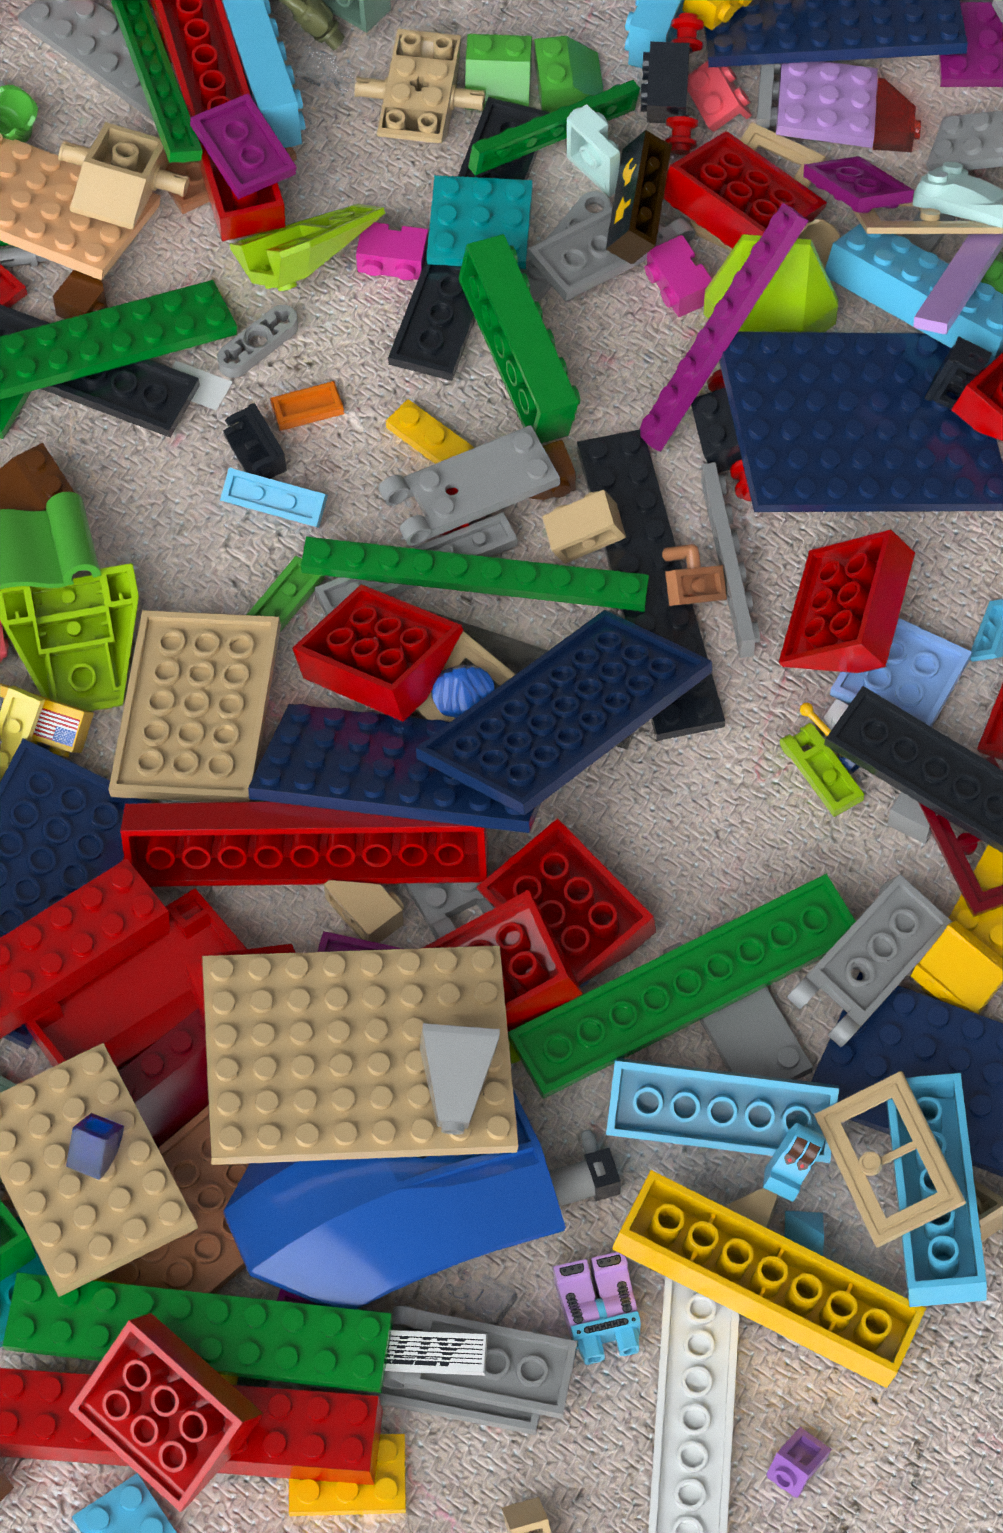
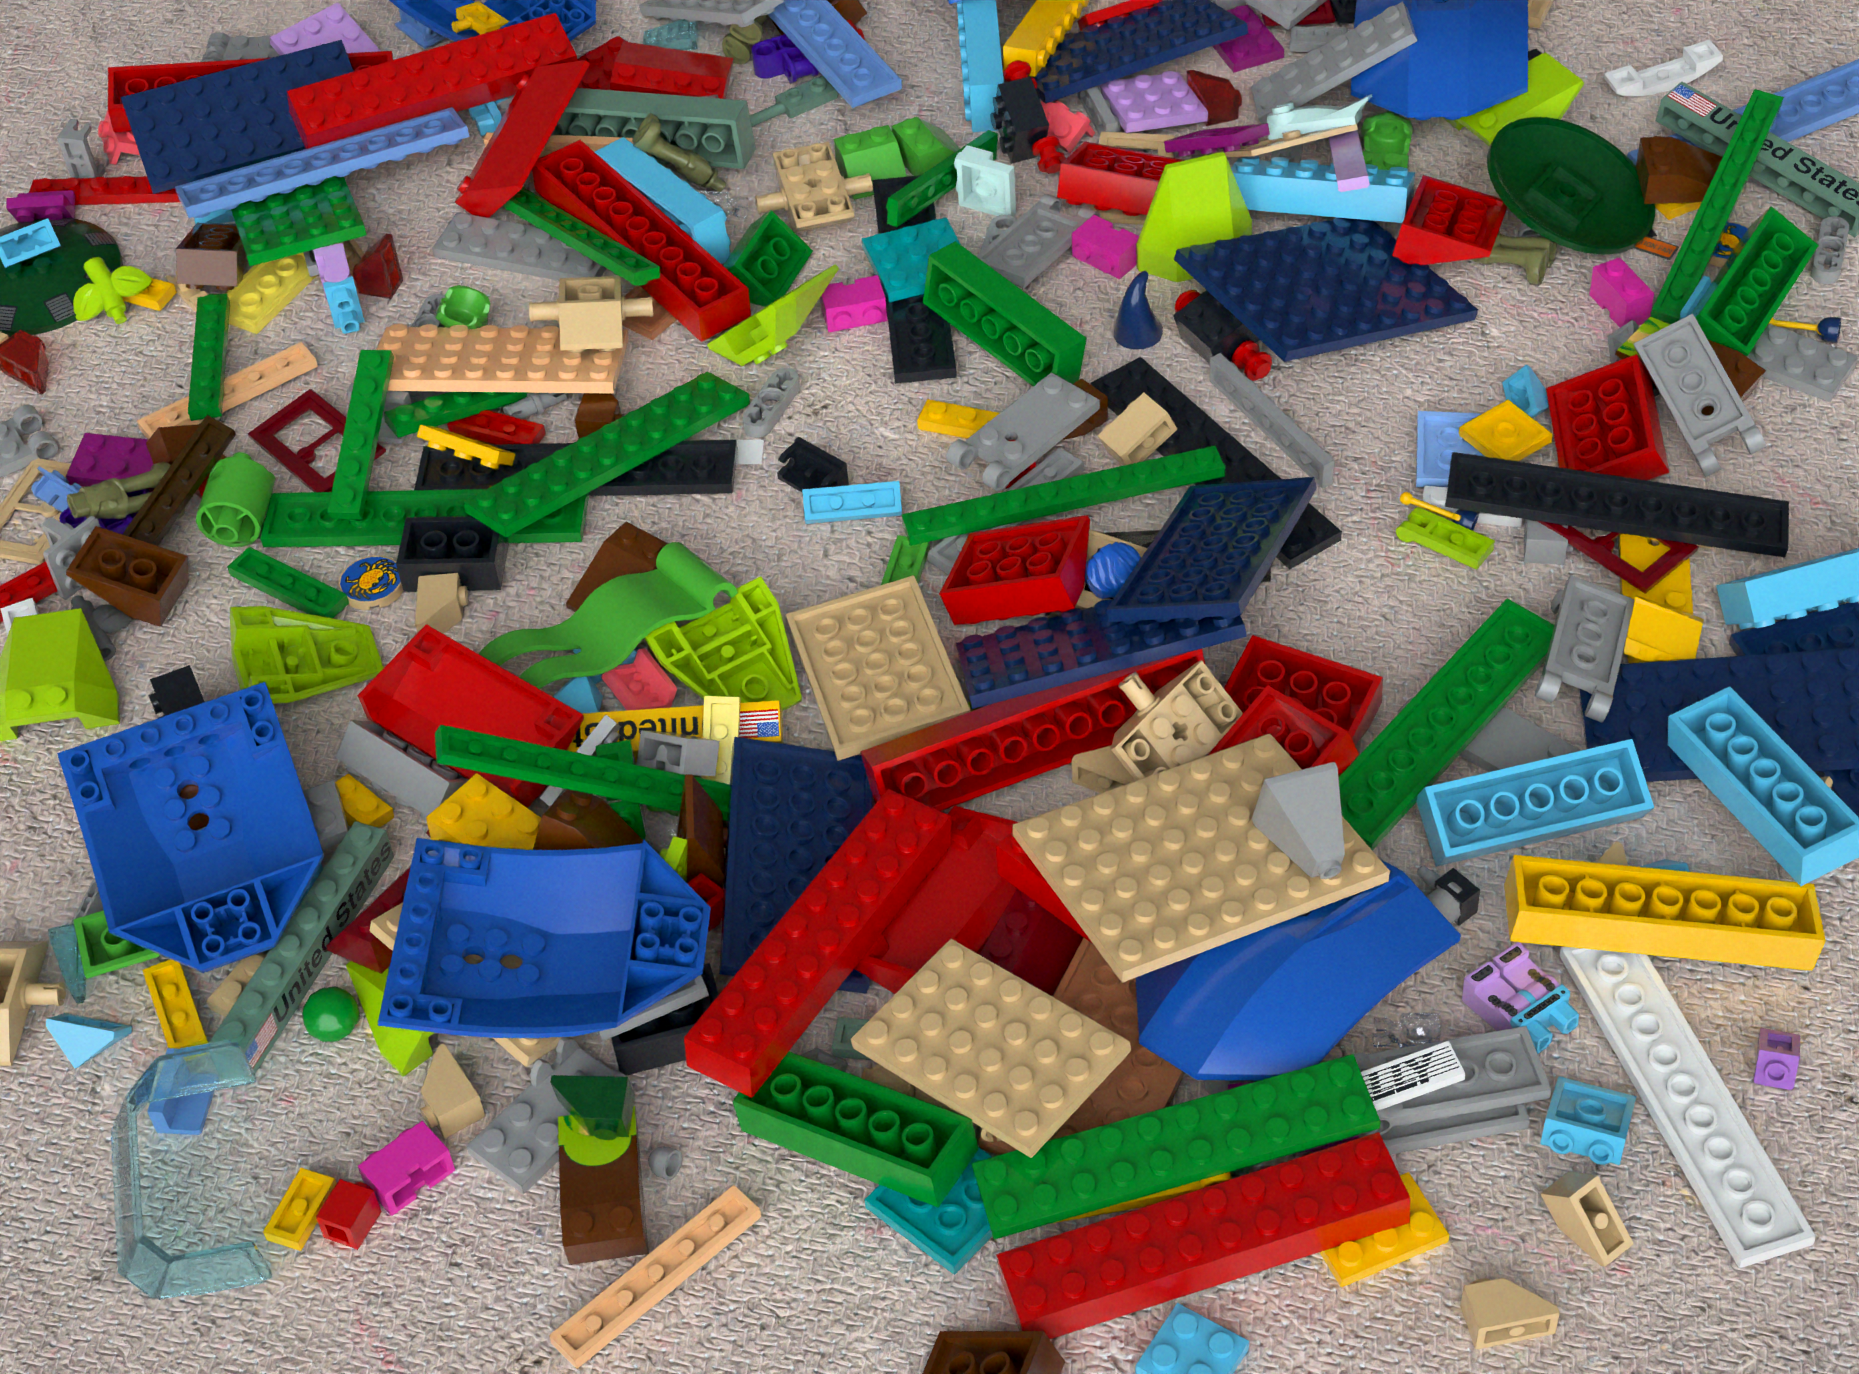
camera: 20 degrees left, 15 degrees down
clear blue brick [66,1113,124,1180] -> none
red slope [68,1313,264,1512] -> none
magenta plate [190,94,297,199] -> none
orange tile [270,381,344,431] -> none
dark brown brick [605,130,672,264] -> none
magenta plate [639,203,808,452] -> none
nougat plate [662,544,727,606] -> none
medium azure leg [763,1123,825,1202] -> none
red slope [778,529,915,673] -> none
tan door [814,1071,966,1248] -> none
black hinge [924,336,992,409] -> none
none -> green slope [723,210,813,307]
none -> tan slope [1111,660,1243,781]
none -> dark blue hat [1113,271,1163,350]
none -> yellow tile [1459,400,1553,461]
none -> medium azure plate [1540,1076,1637,1165]

